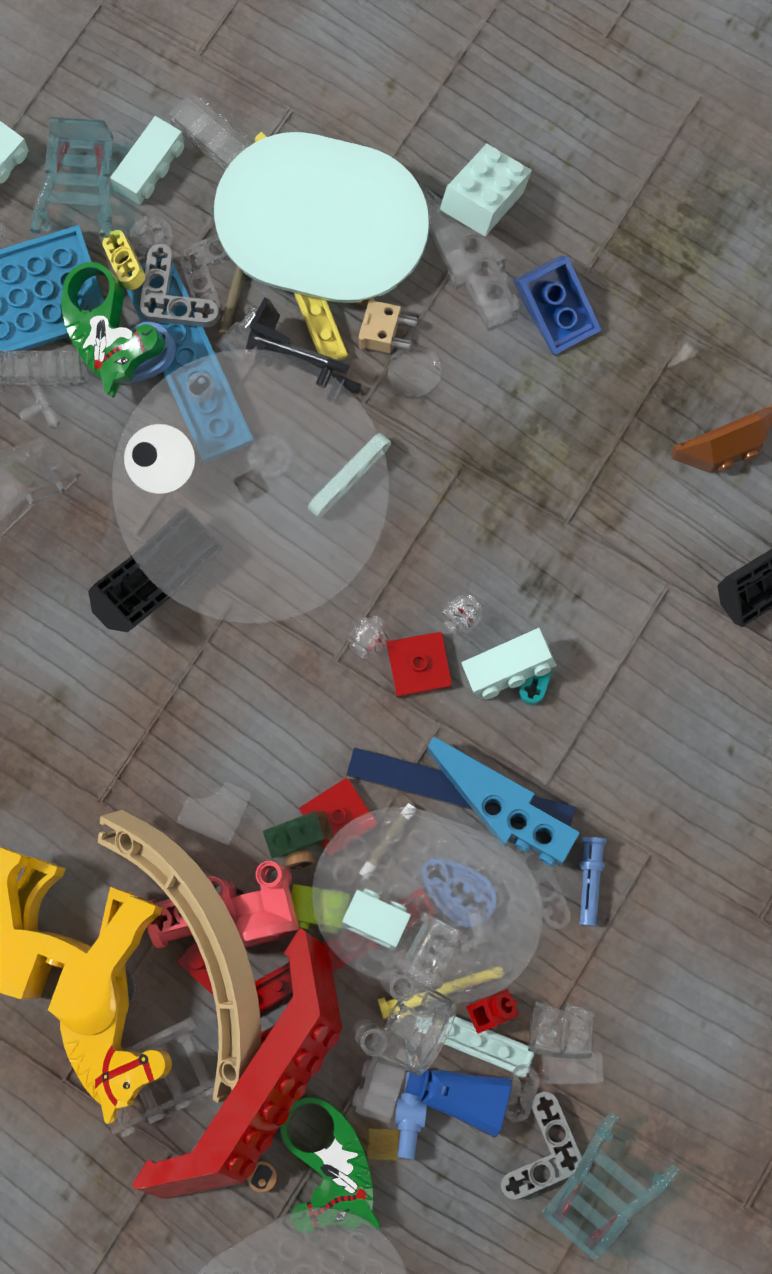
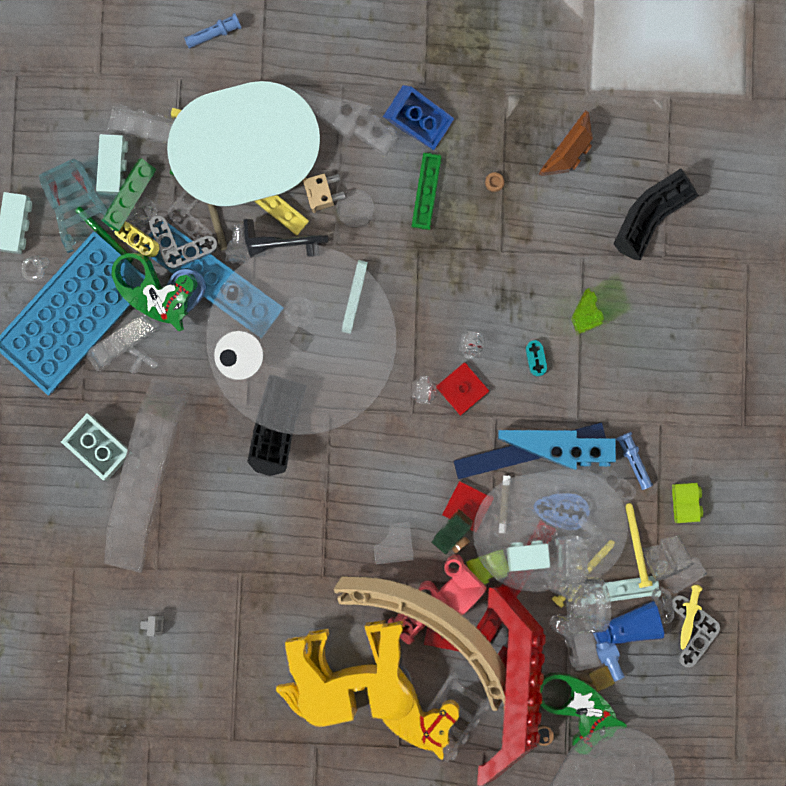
camera: 30 degrees left, 10 degrees up
light aqua brick [440,143,532,236] -> none
light aqua brick [461,628,557,700] -> none
red brick [466,989,519,1034] -> none
clear light blue hand [542,1112,681,1261] -> none
none -> green bar [75,206,134,263]
none -> green plate [101,158,156,232]
none -> medium blue pin [184,13,242,49]
none -> green tile [411,152,442,231]
none -> medium nougat tile [485,172,504,192]
none -> clear neon green slope [571,288,604,336]
none -> light yellow bar [625,503,653,588]
none -> lime brick [672,483,703,523]
none -> light yellow sword [681,584,703,650]

